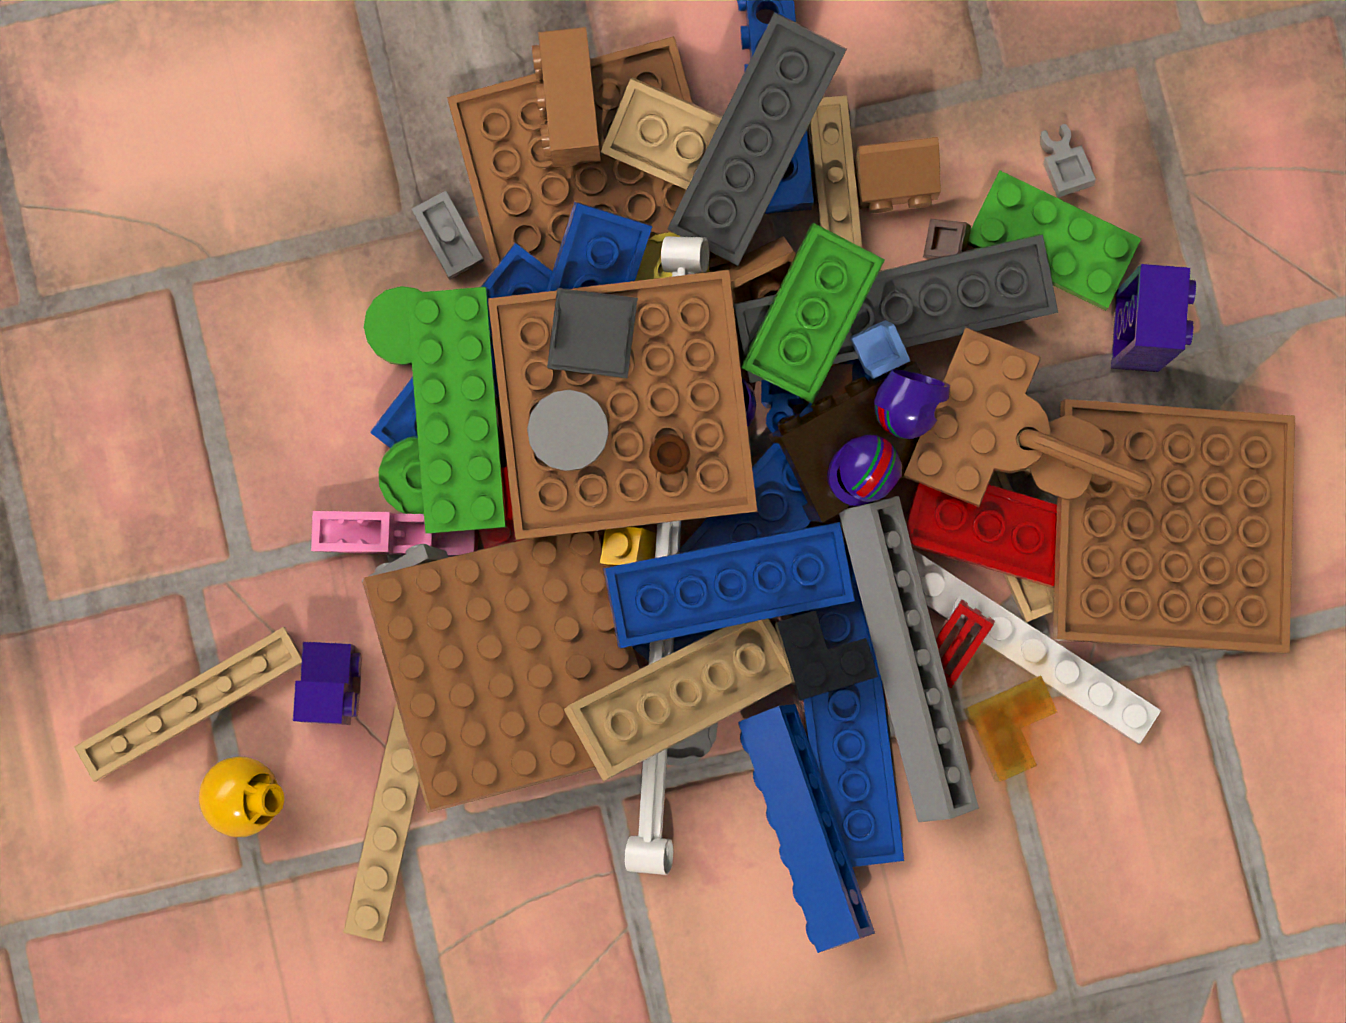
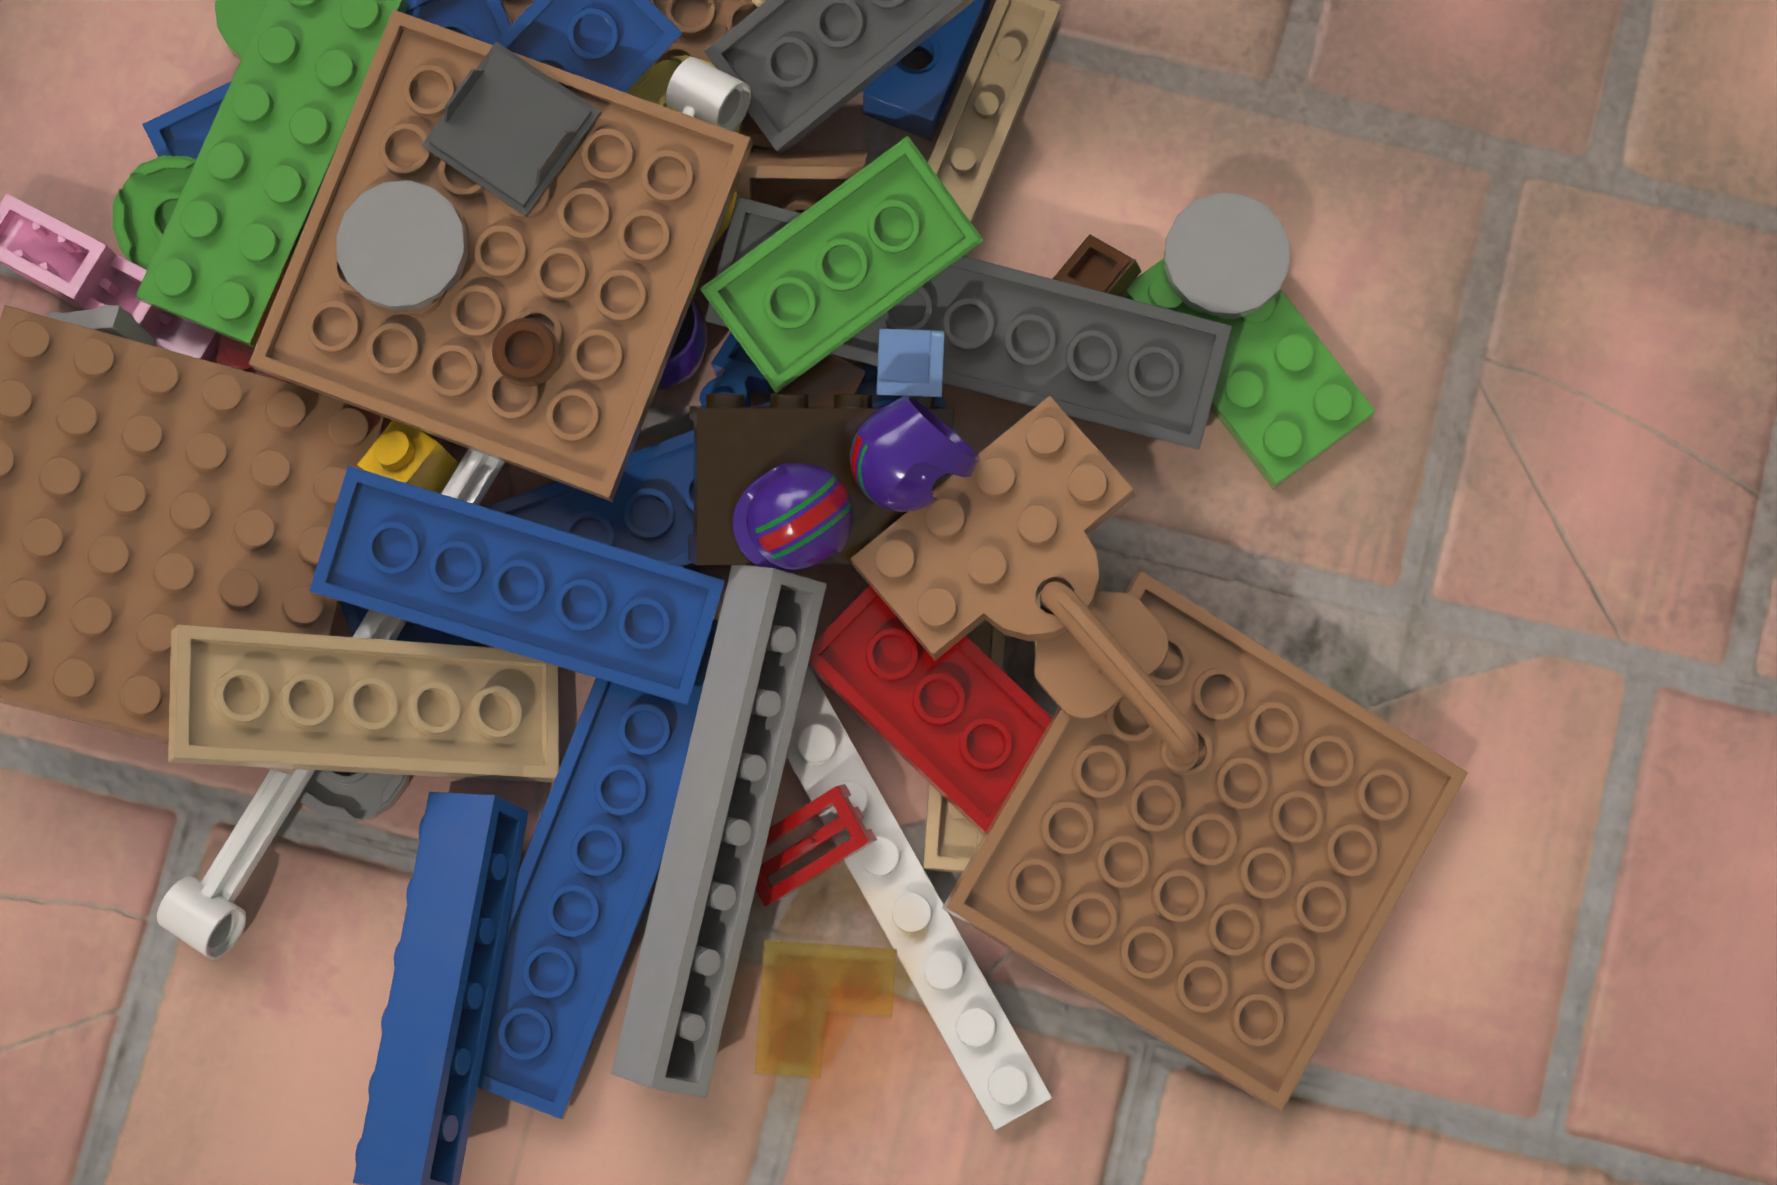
camera: 25 degrees right, 5 degrees down
black brick [775,611,878,701] -> none
medium nougat slope [854,137,941,213] -> none
light grey plate [1040,124,1096,198] -> none
dark purple brick [1111,264,1196,372] -> none
none -> light grey tile [1163,192,1290,319]

